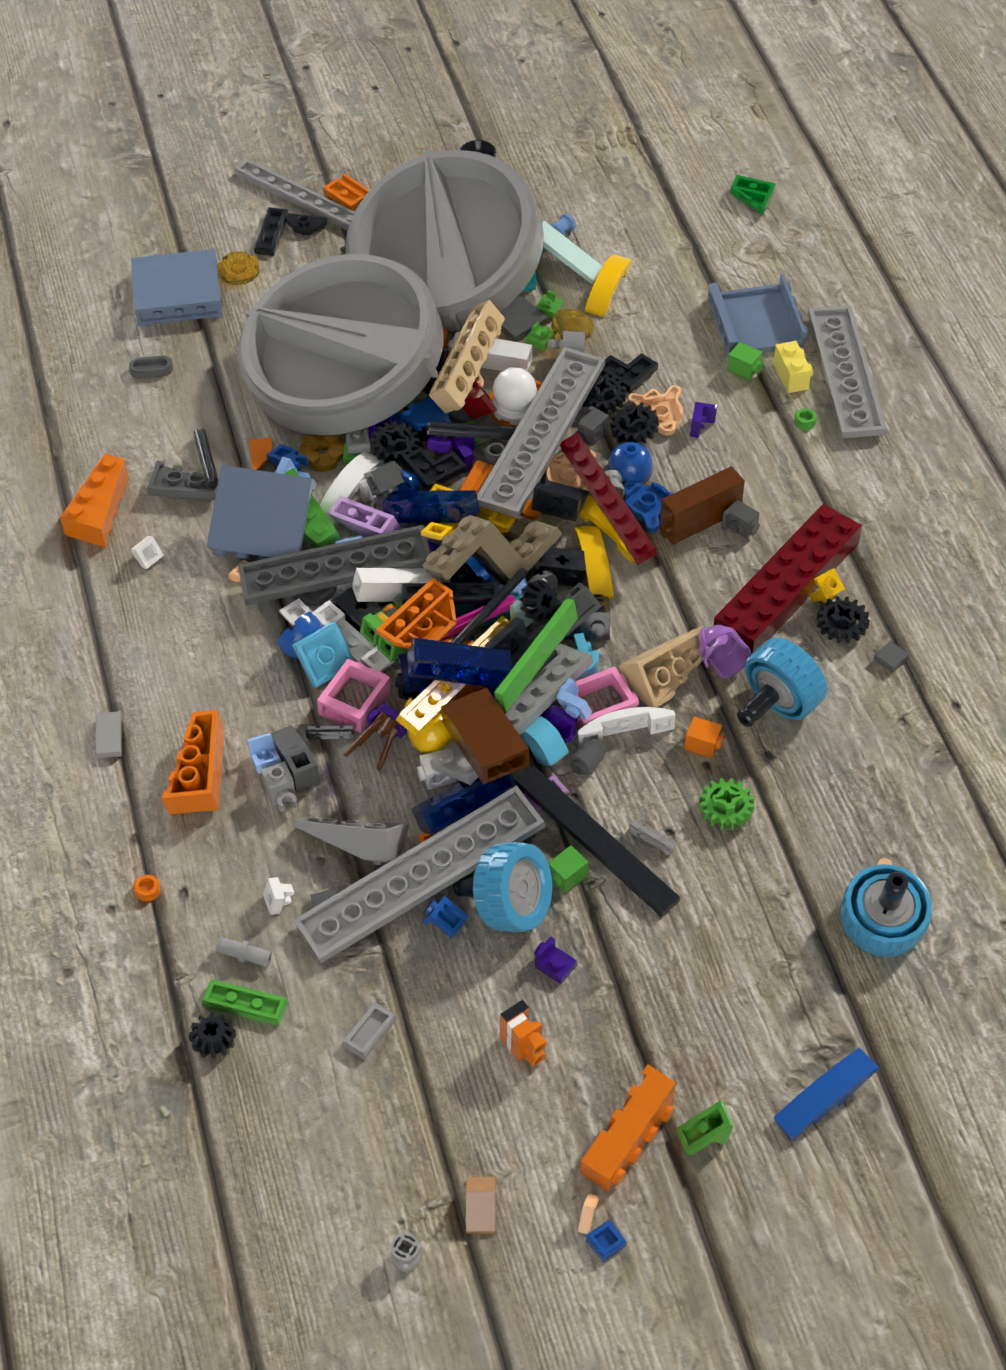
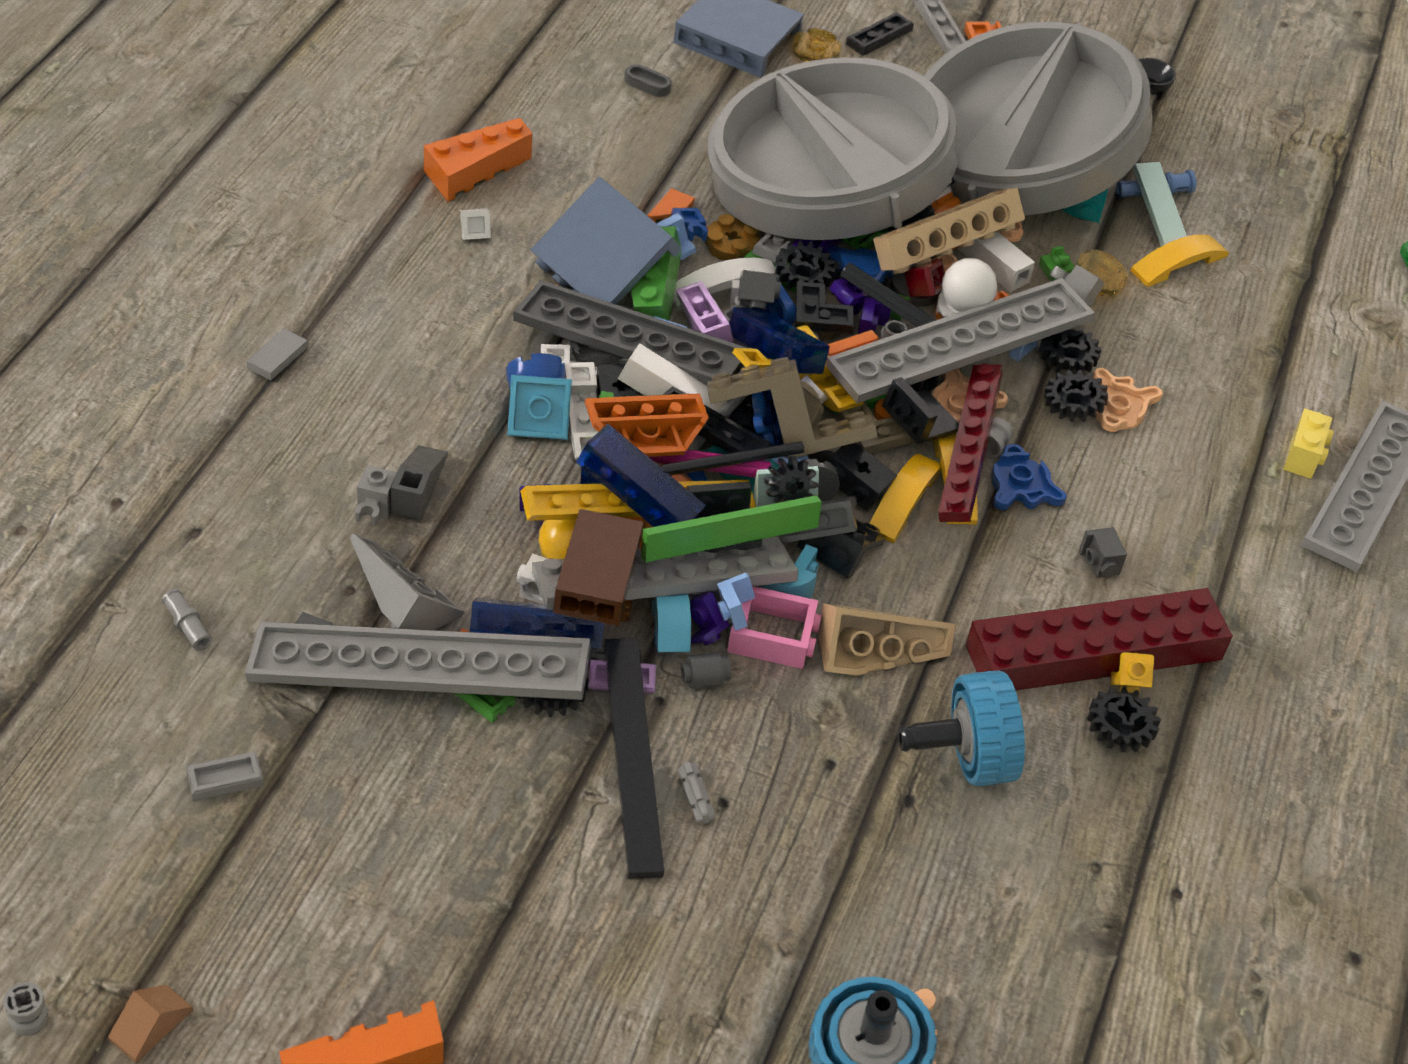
camera: 30 degrees right, 5 degrees down
orange tile [133,875,161,902] -> none
dark grey wing [147,460,219,500] -> none
orange wedge [161,710,225,815] -> none
black gear [189,1011,236,1060] -> none
black axle [193,428,218,488] -> none
bright green tile [202,979,288,1026] -> none
light blue bracket [247,733,281,774] -> none
white tile [263,877,295,915] -> none
black plate [287,213,327,235] -> none
black axle [305,724,355,740] -> none
bright pink window [317,659,391,733] -> none
reddish brown plant [344,711,398,771] -> none
blue bracket [422,896,469,938] -> none
dark azure wheel [453,842,552,932] -> none
orange hips [499,999,547,1067] -> none
dark grey tile [500,295,548,342] -> none
dark purple bracket [534,936,577,984] -> none
bright green tile [536,290,564,319] -> none
bright green brick [548,846,589,893] -> none
dark grey brick [575,406,609,446] -> none
white slope [577,707,676,749] -> none
black plate [600,353,658,393] -> none
blue cylinder [608,442,653,485] -> none
reddish brown brick [659,466,745,545] -> none
orange brick [684,716,725,758] -> none
dark purple bracket [690,402,717,438] -> none
medium lavender helmet [699,625,751,678] -> none
bright green gear [699,778,755,830] -> none
sand blue panel [708,274,808,356] -> none
bright green brick [727,342,763,380] -> none
bright green tile [794,408,817,430] -> none
dark grey tile [874,641,909,673] -> none

